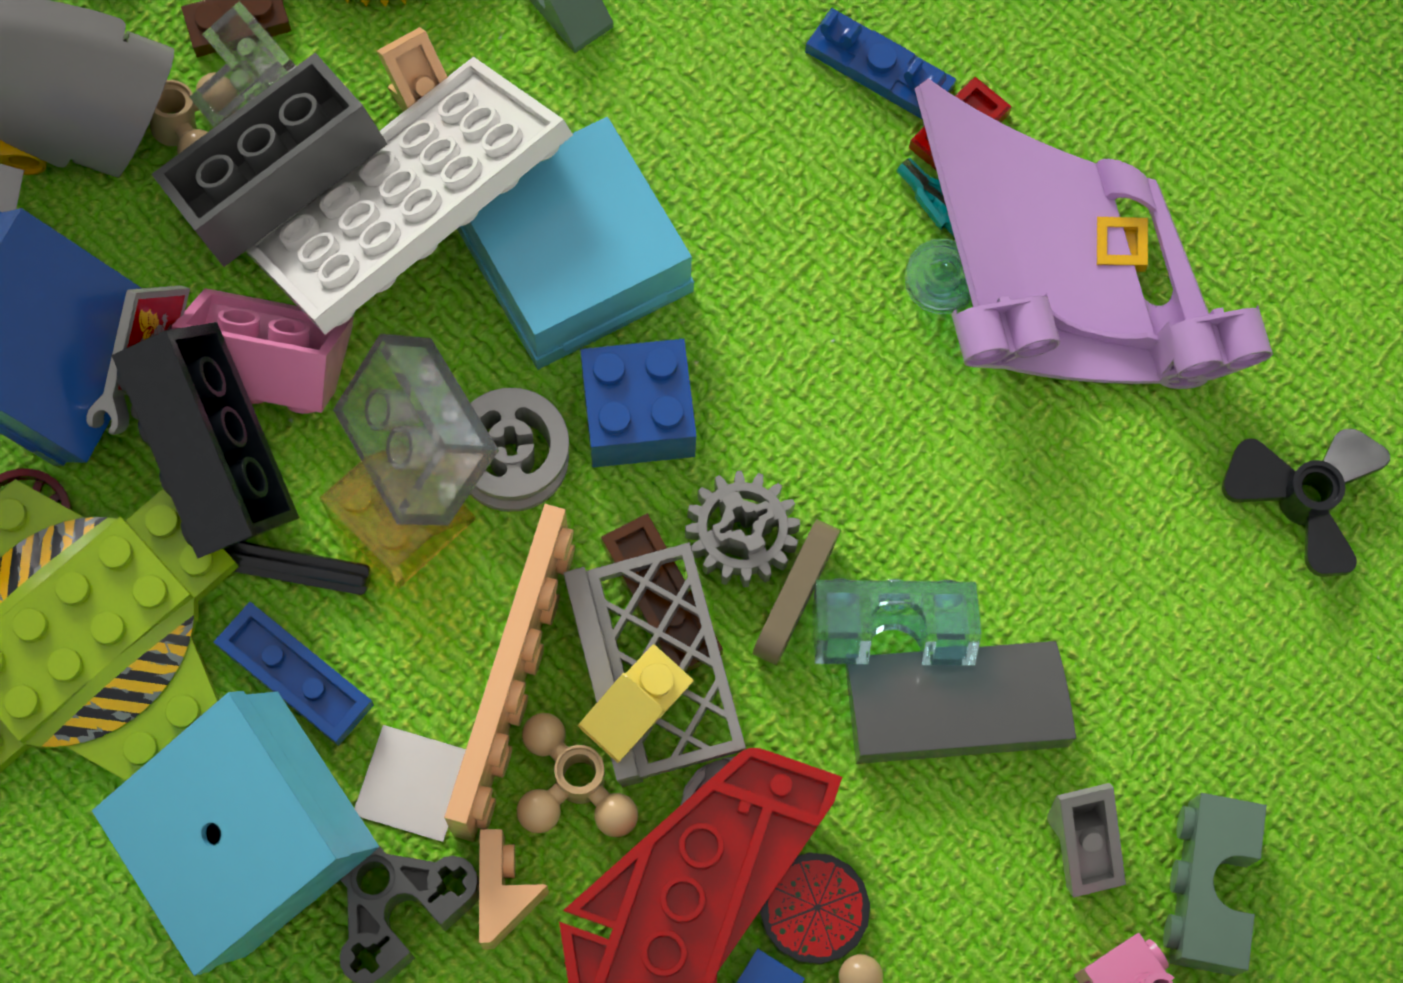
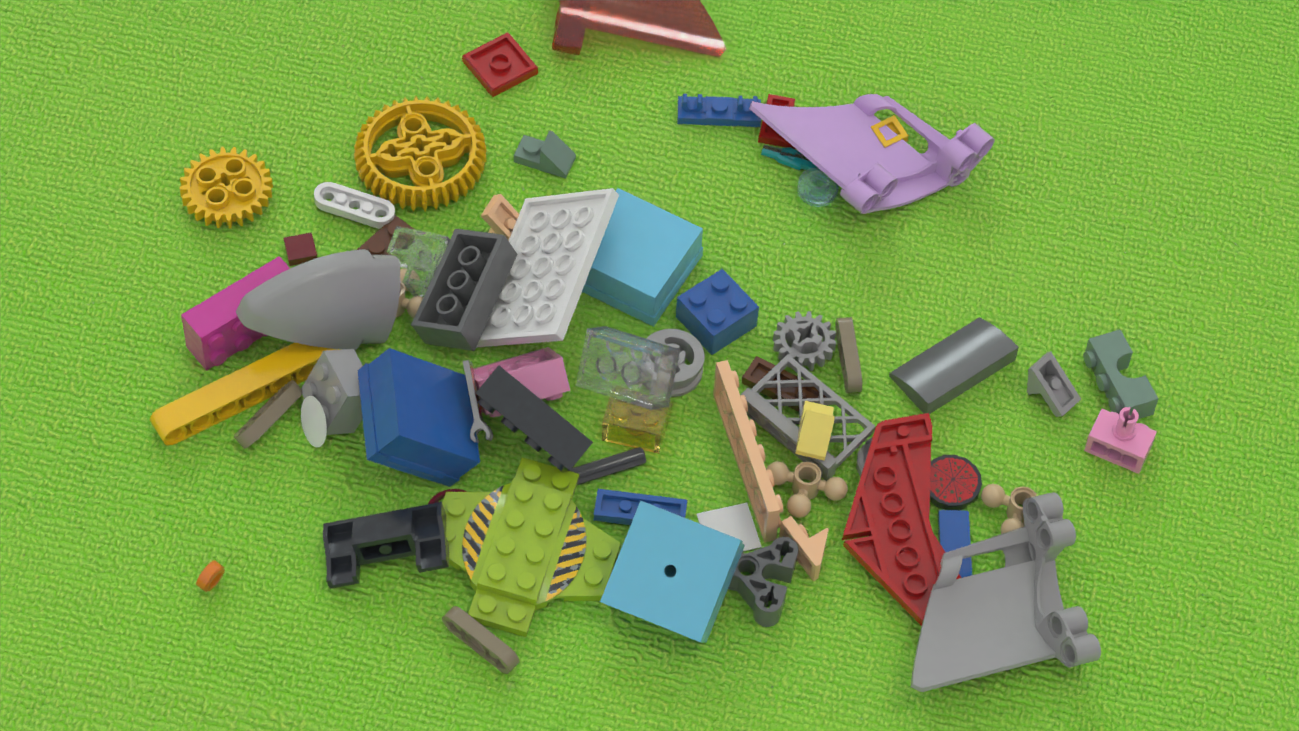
camera: 30 degrees left, 15 degrees down
clear light blue arch [812,578,982,665] -> none
black piece [1222,429,1390,577] -> none

